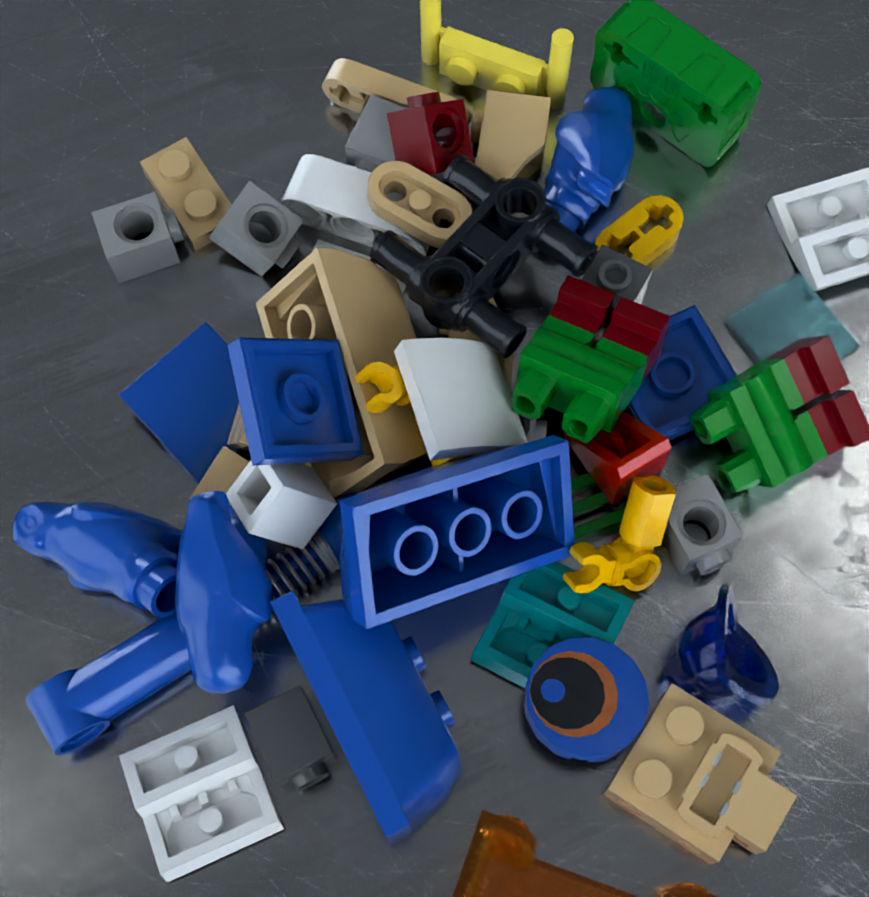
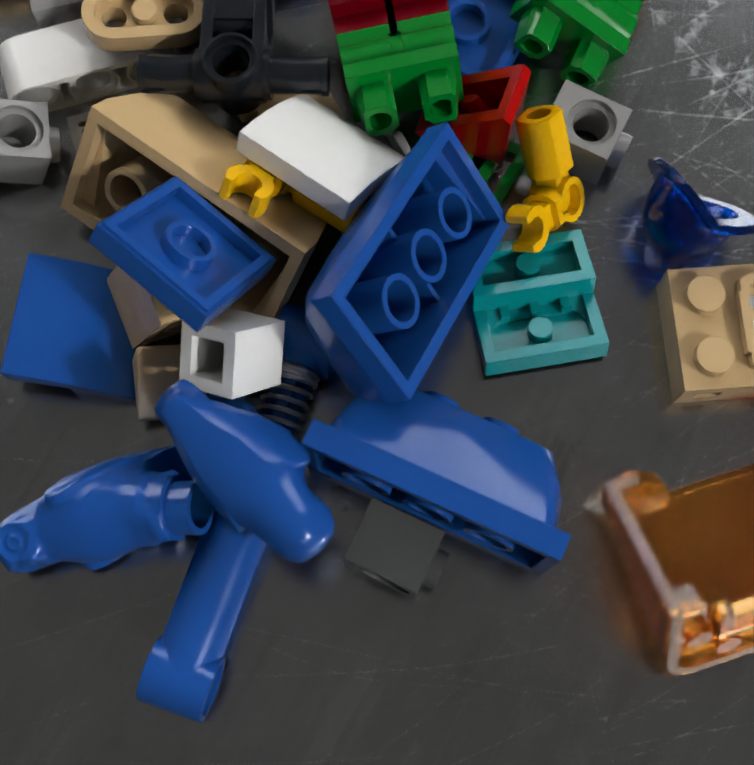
camera: 40 degrees left, 5 degrees up
white slope [119,705,284,883] -> none
tile [524,637,649,762] -> none

